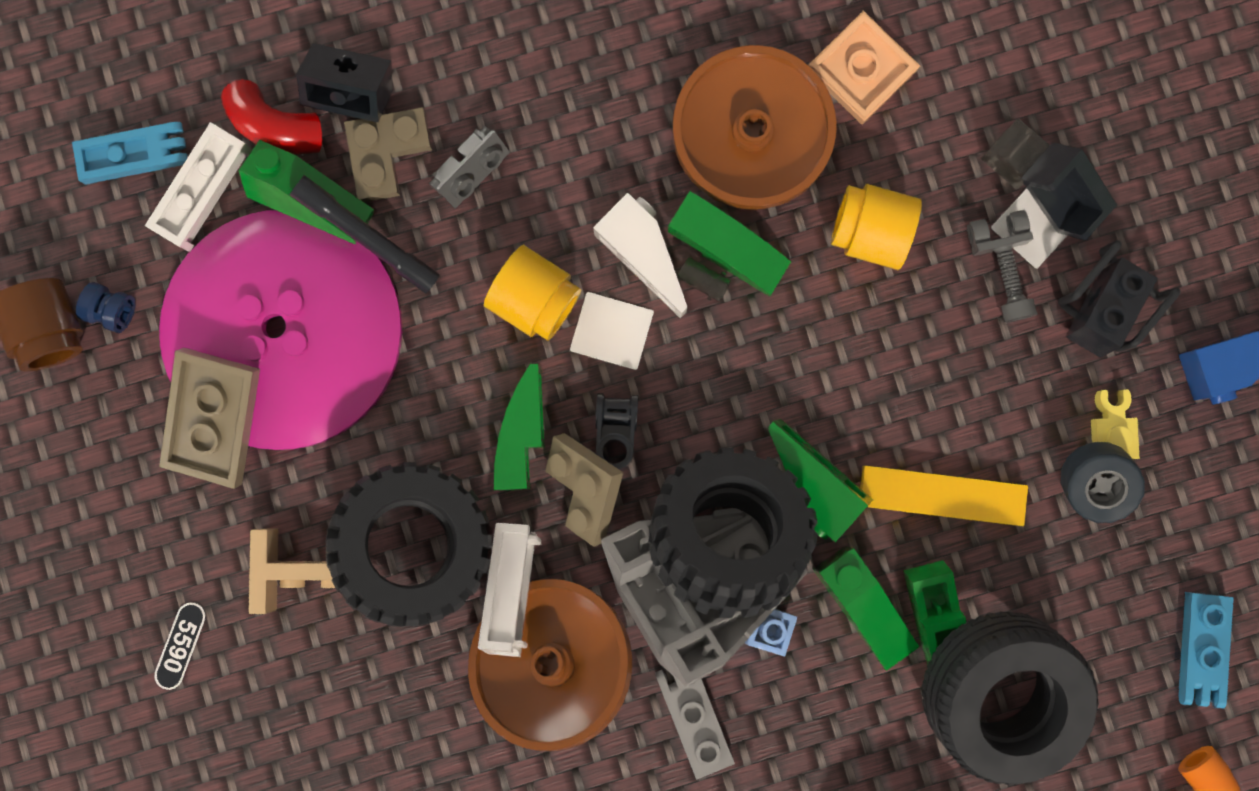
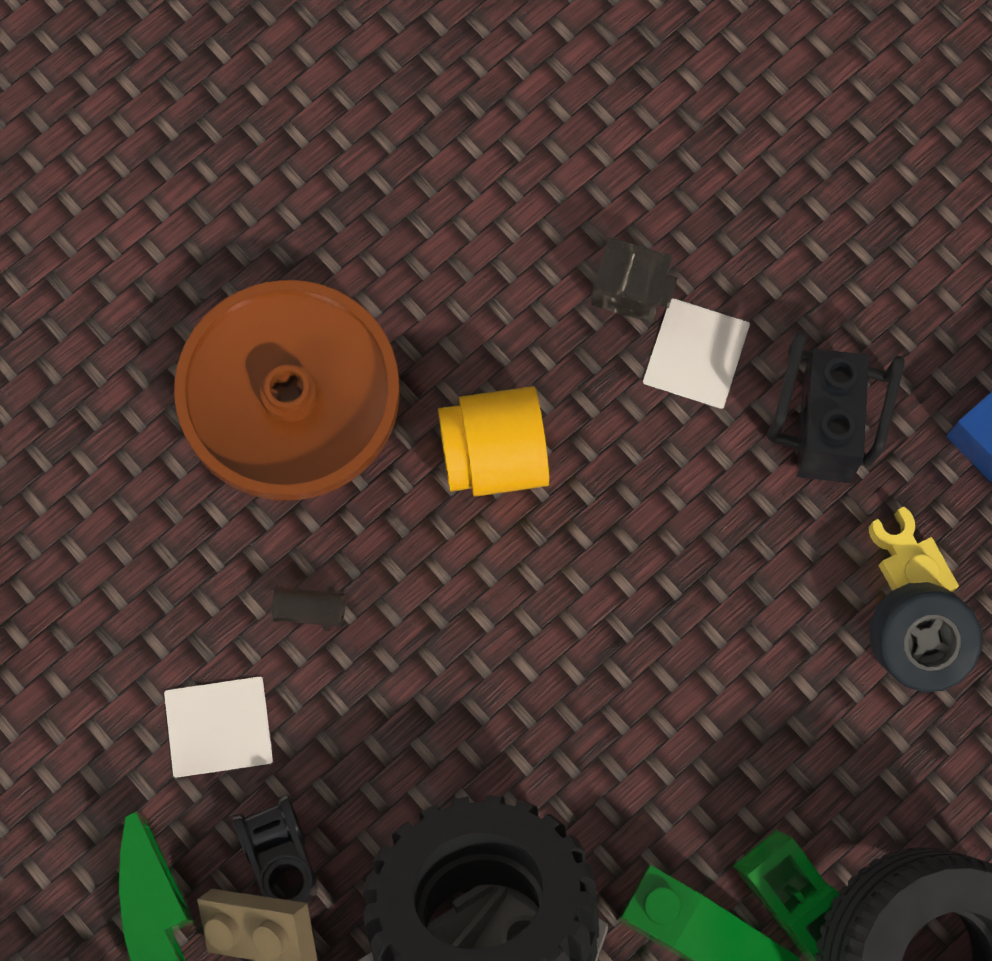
camera: 30 degrees left, 10 degrees down
yellow piece [484,245,581,341] -> none
white slope [593,193,687,318] -> none
green slope [668,191,791,297] -> none
green slope [768,419,873,542] -> none
light nougat tile [809,11,920,125] -> none
yellow tile [860,466,1028,526] -> none
dark grey bar [967,210,1038,323] -> none
black panel [1021,142,1117,241] -> none

